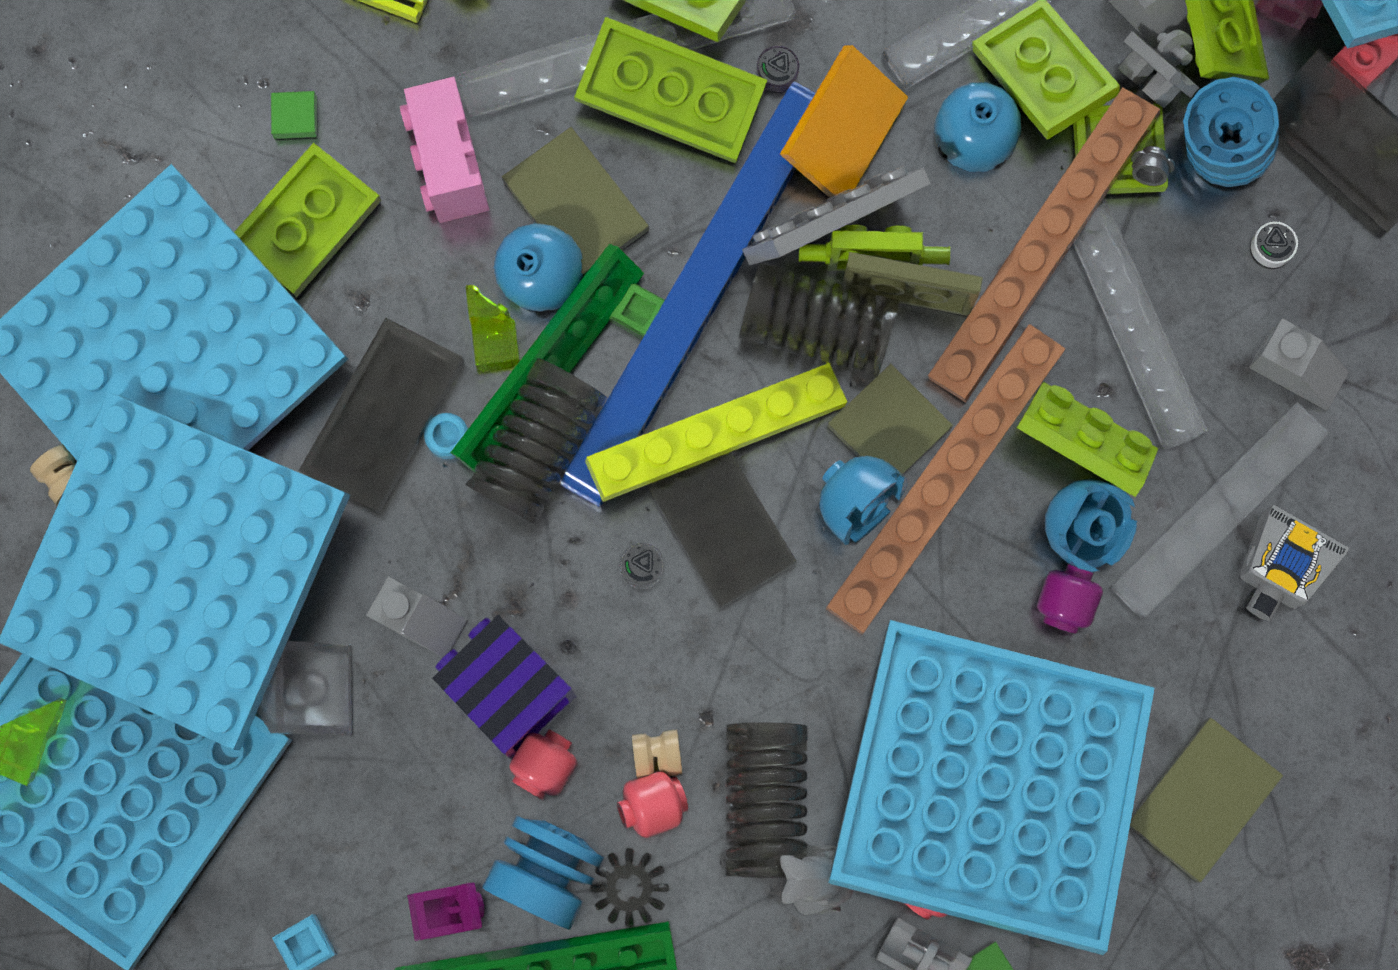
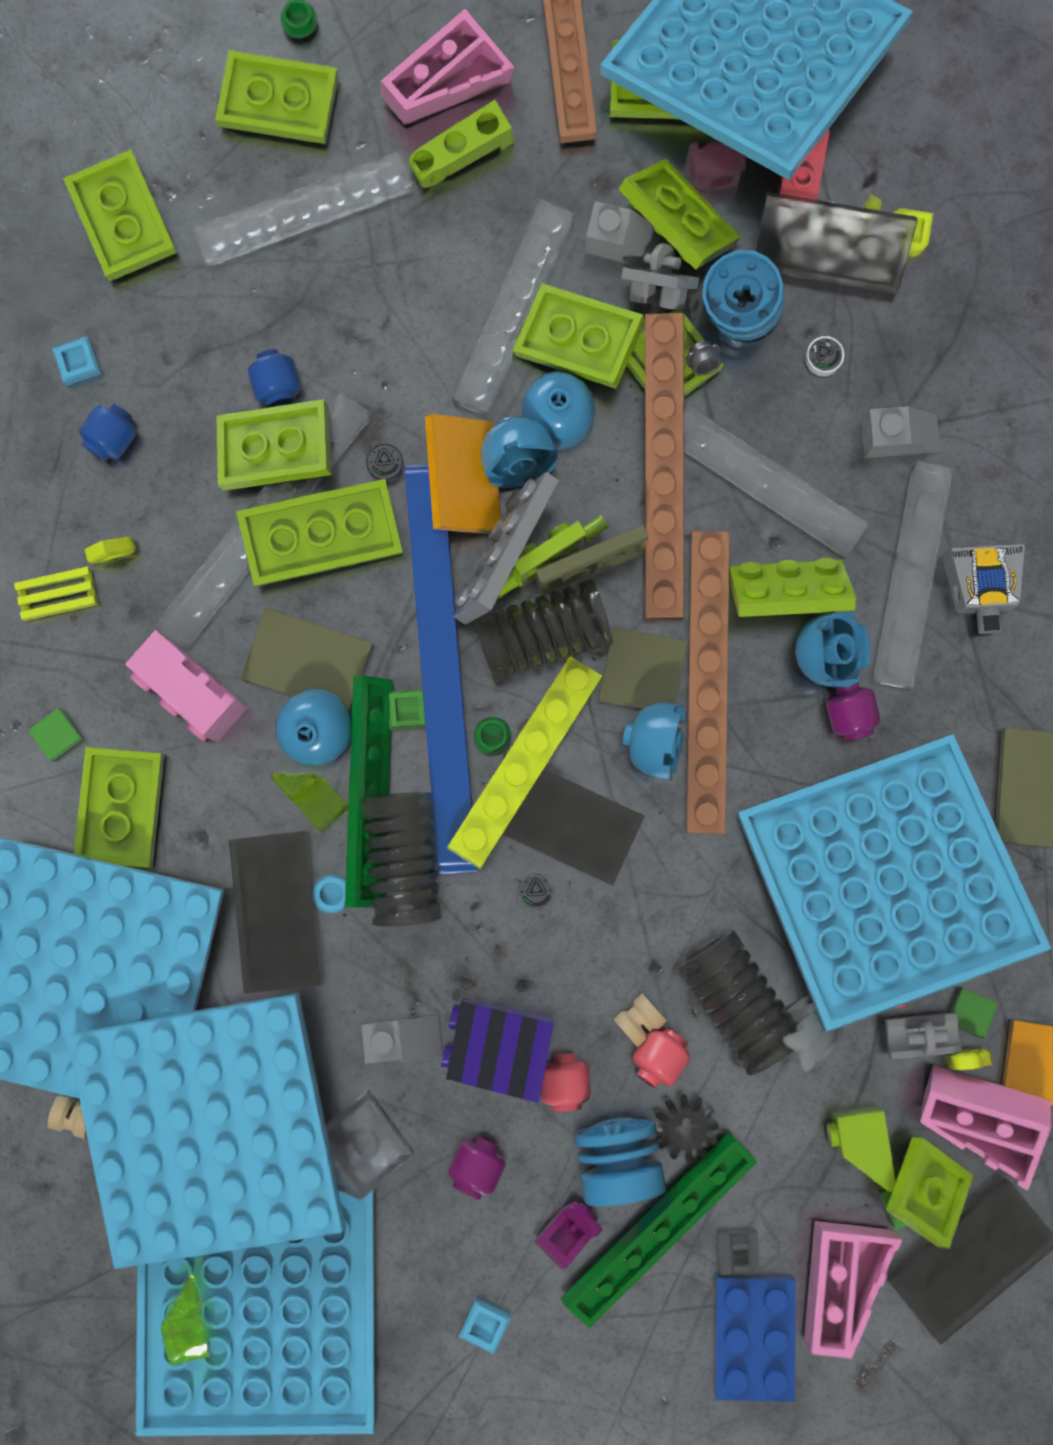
camera: 30 degrees left, 5 degrees up
none -> magenta head [448,1137,506,1200]
none -> green plate [473,717,512,755]
none -> dark azure cylinder [480,416,558,488]

